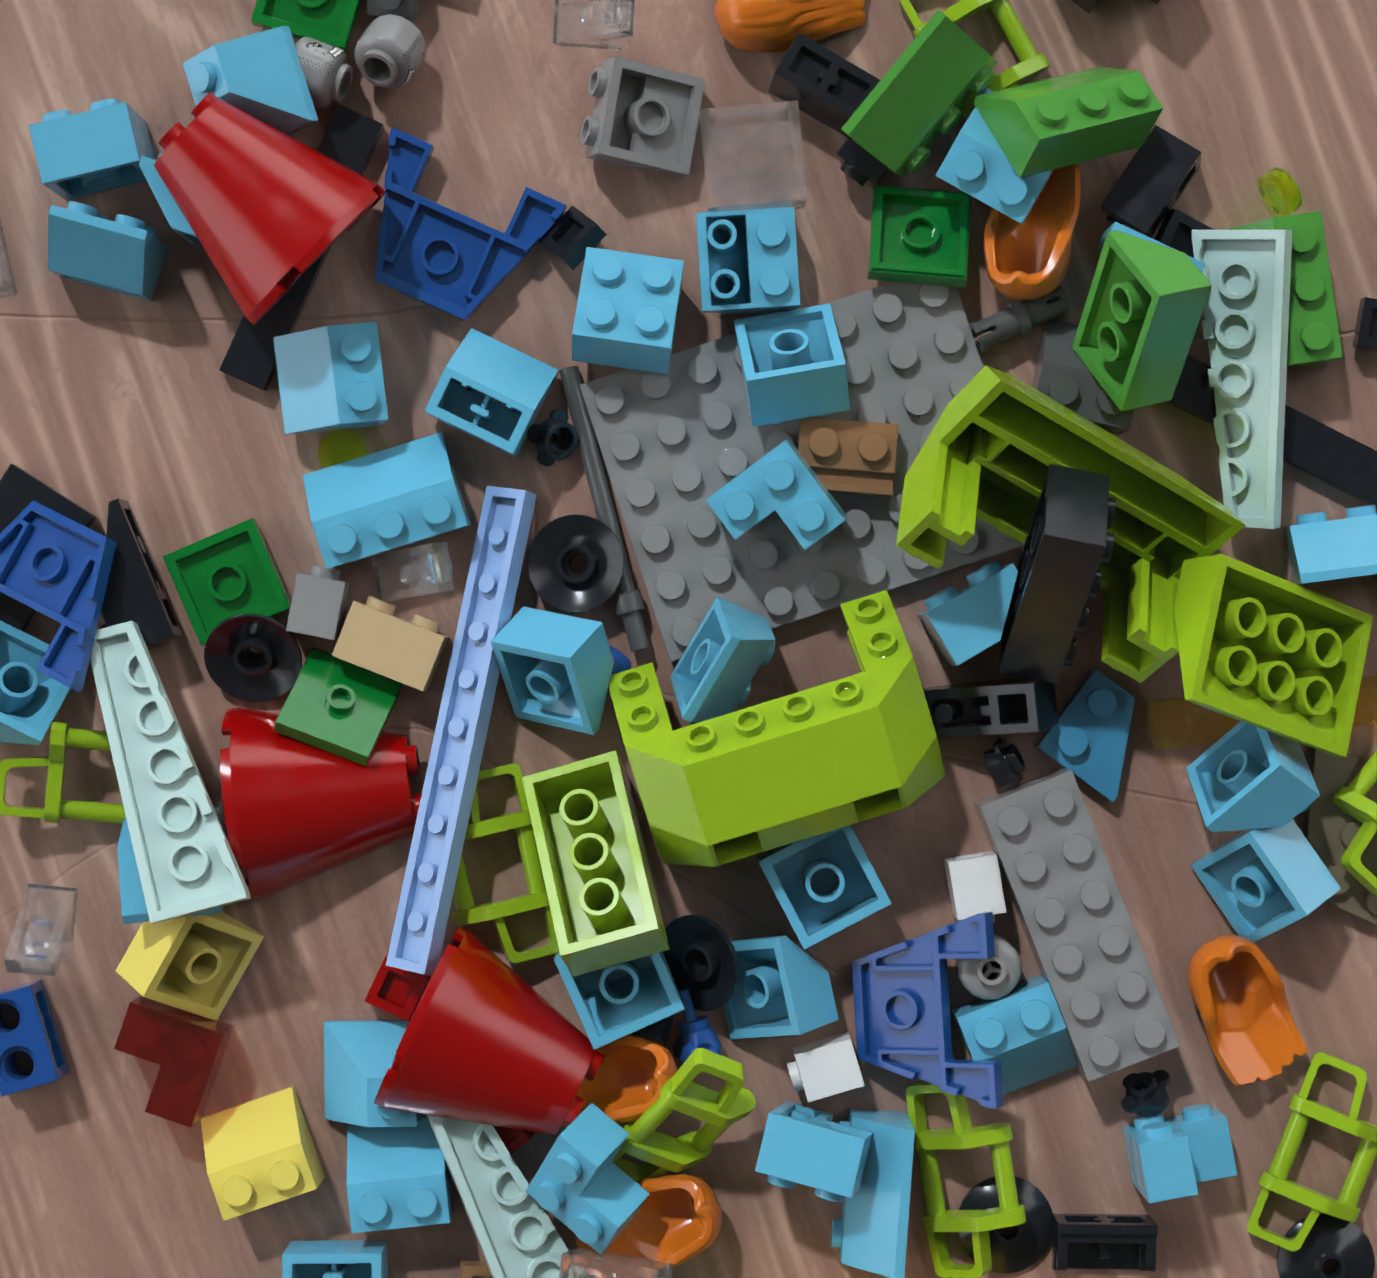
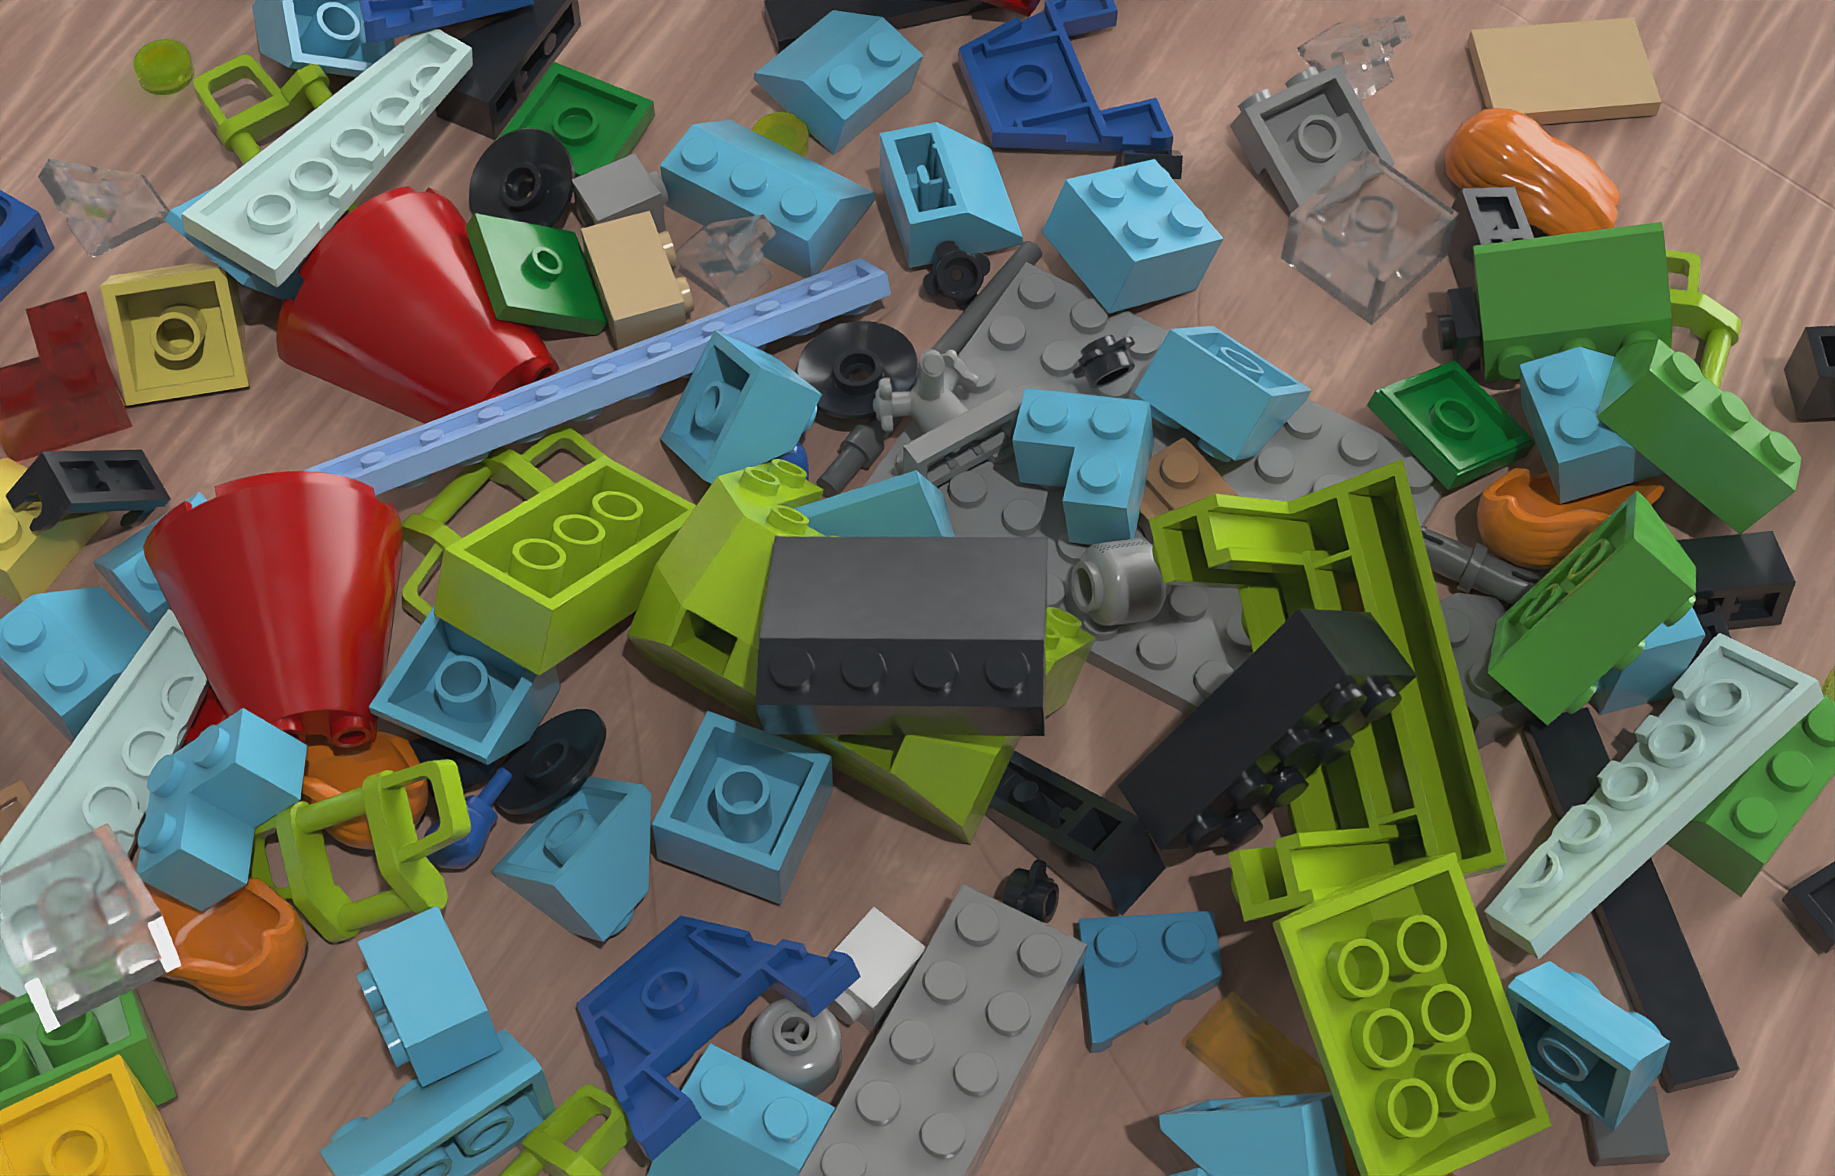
camera: 50 degrees right, 30 degrees down
medium azure slope [696,207,801,316] -> none
white brick [787,1032,865,1102] -> none
medium azure slope [918,561,1018,666] -> none
none -> black hinge [5,449,171,531]
none -> black slope [755,536,1048,736]
none -> light grey piece [873,349,1021,487]
none -> light grey head [1071,538,1172,626]
none -> black plate [1072,335,1135,388]

